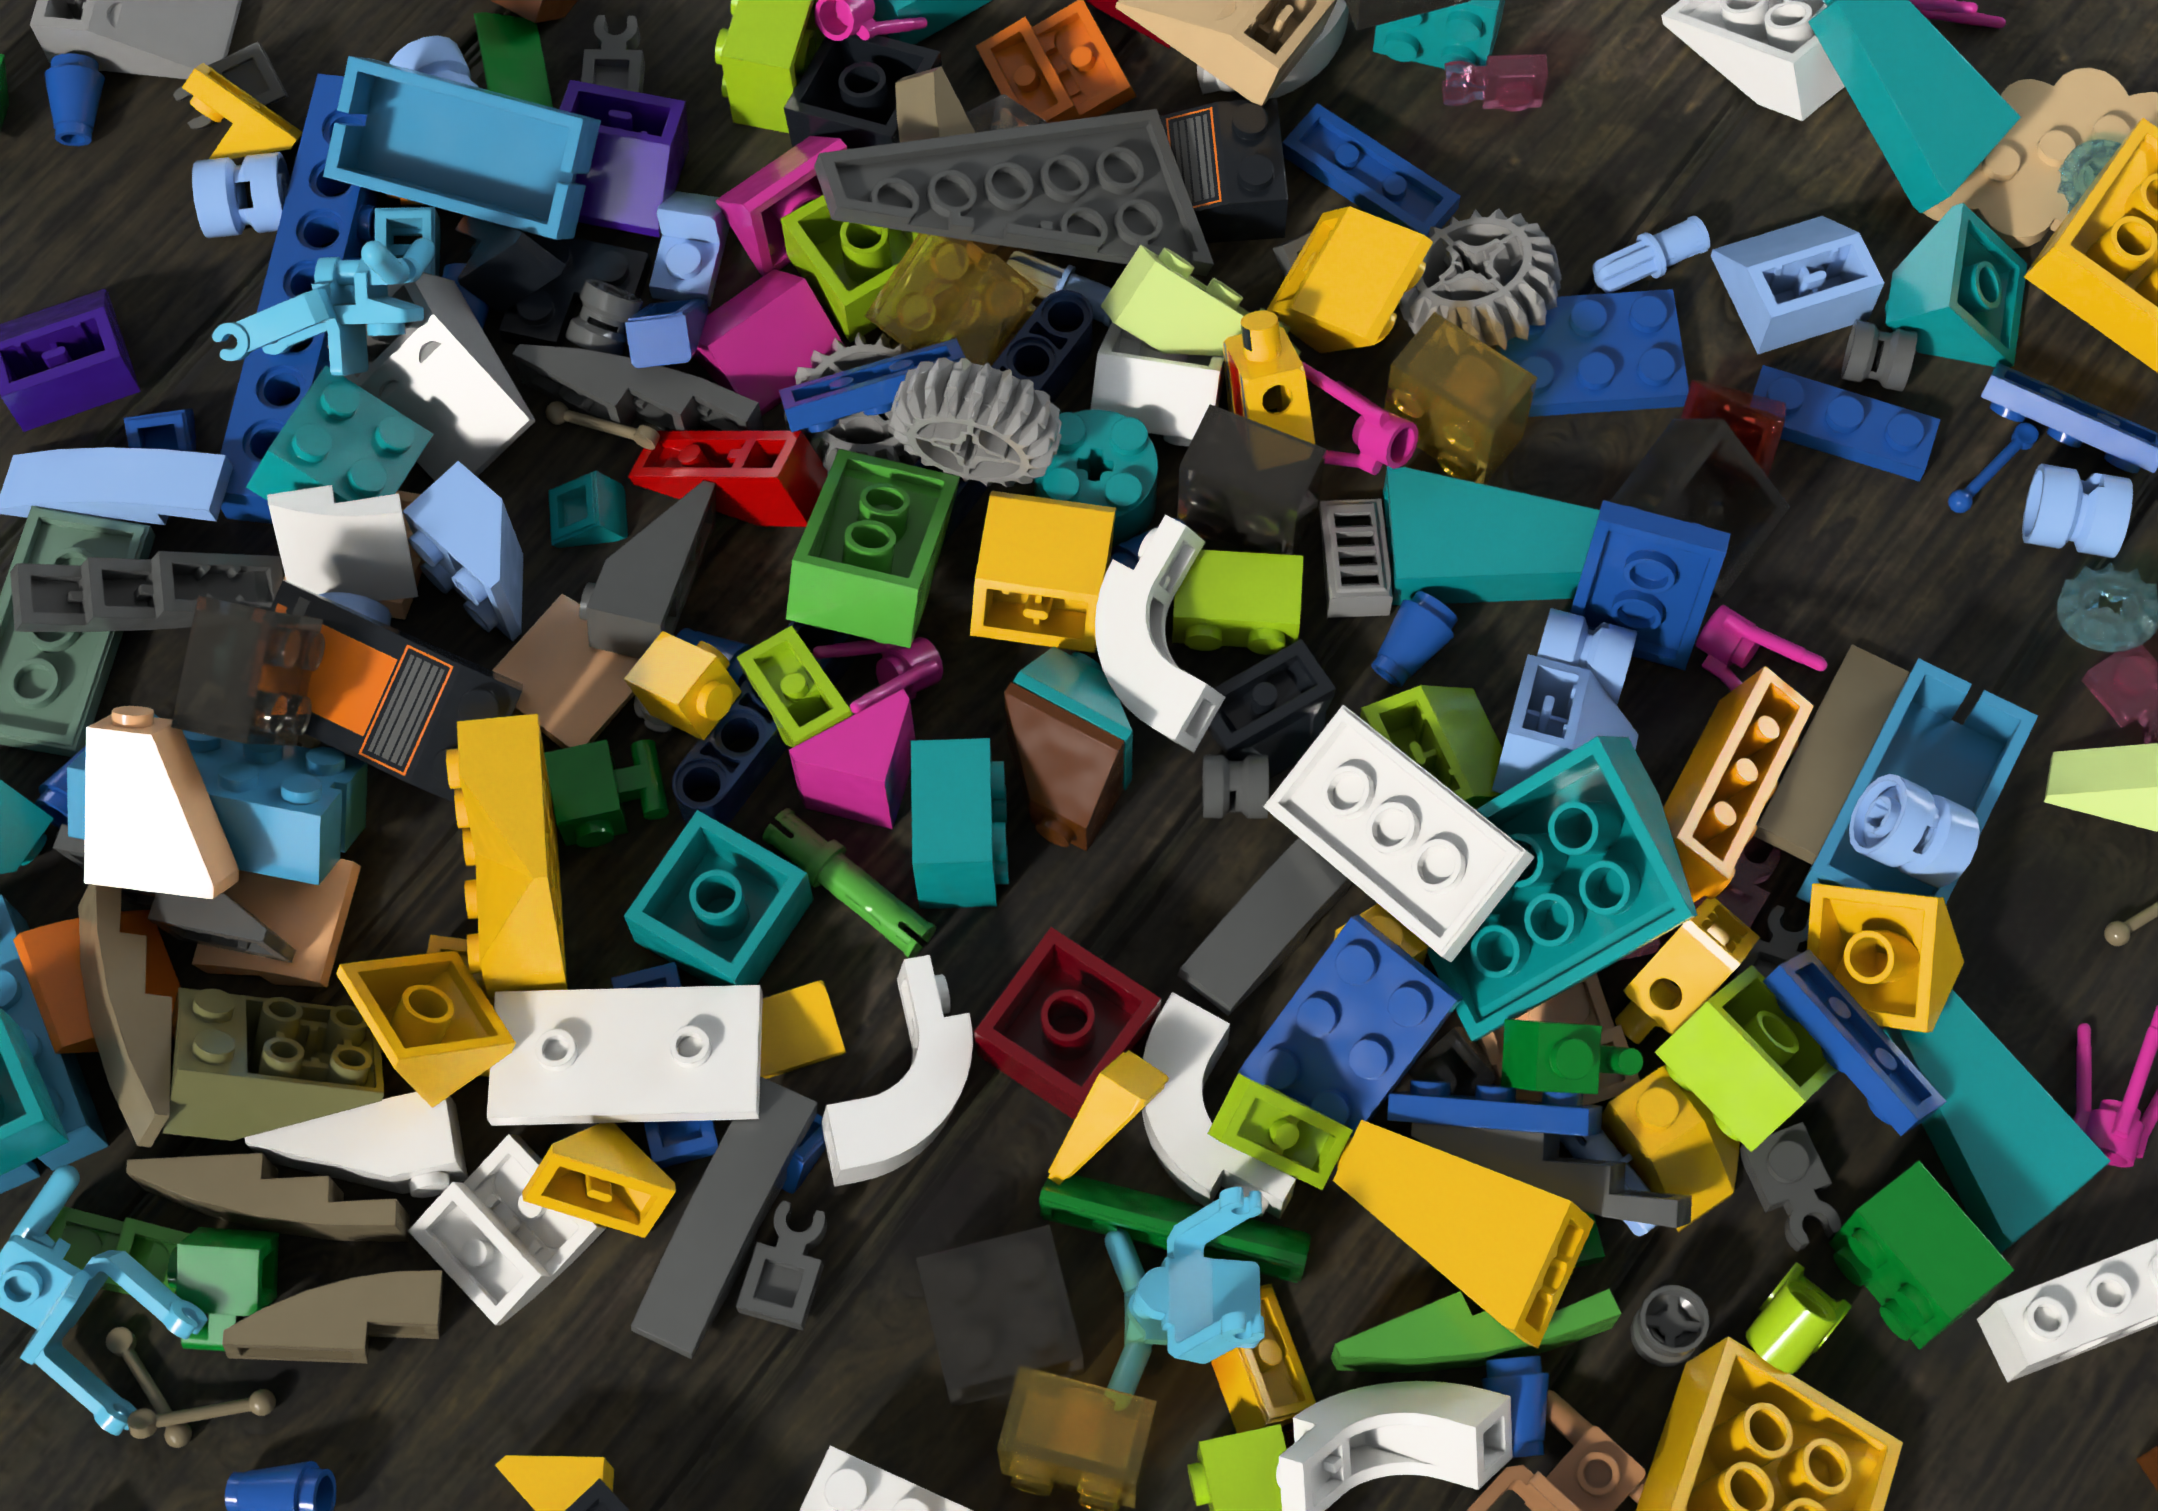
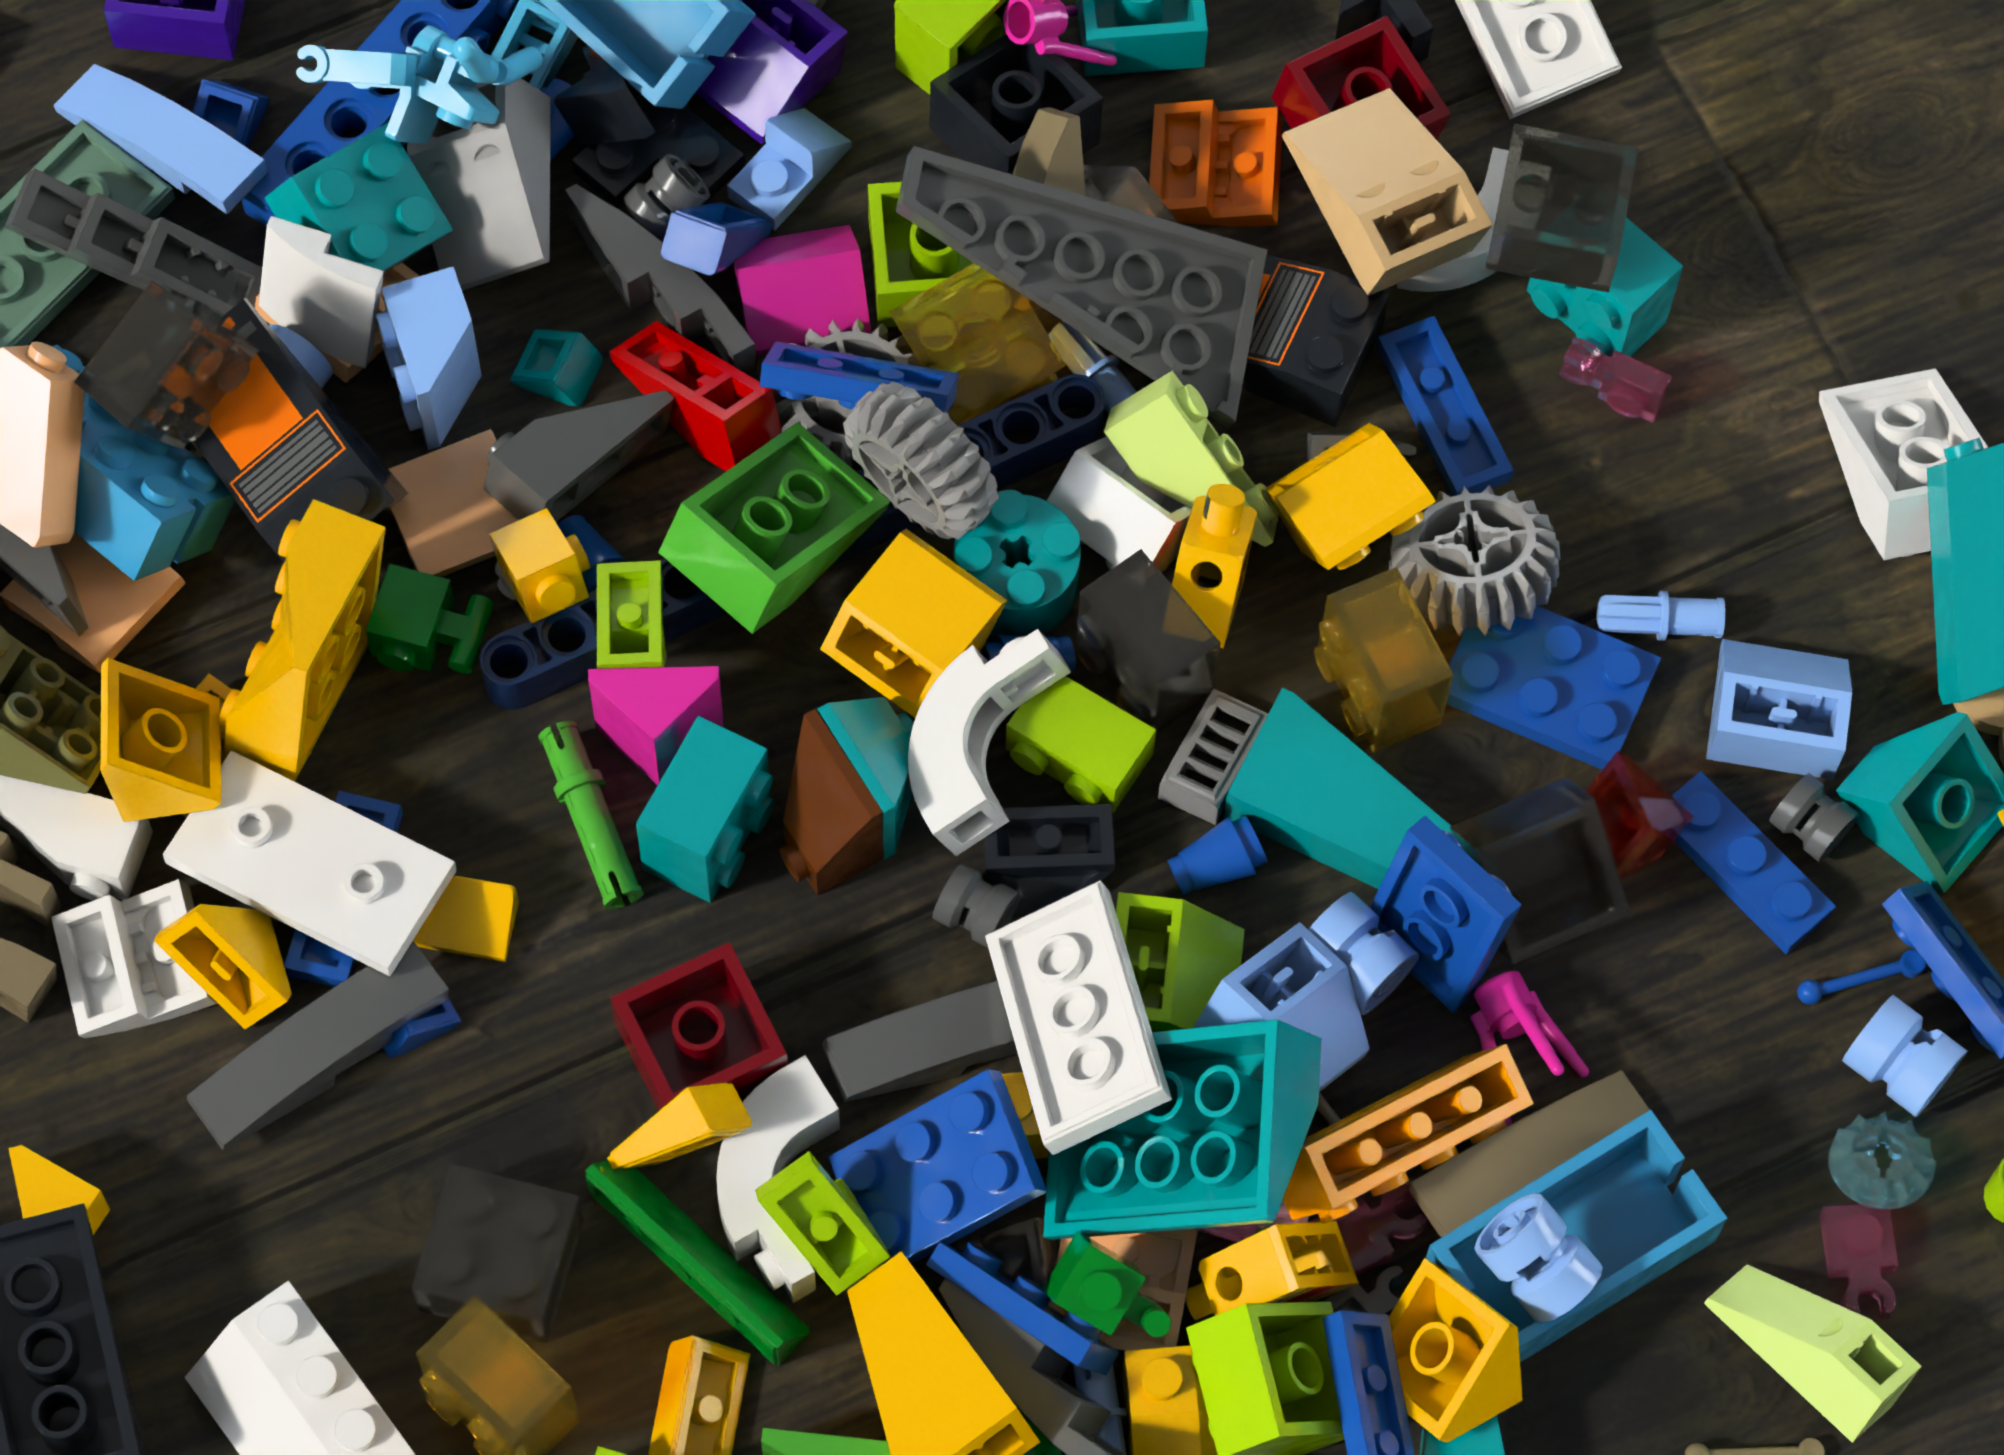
camera: 25 degrees right, 0 degrees up
dark tan hinge [545,401,661,450] -> none
teal brick [624,810,814,986] -> none
dark pink slope [715,136,847,276] -> none
dark grey plate [736,1201,827,1331] -> none
dark pink plant [813,637,943,714] -> none
white arch [821,955,973,1187] -> none
medium azure piece [1104,1187,1265,1412] -> none
dark pink plant [1302,362,1419,475] -> none

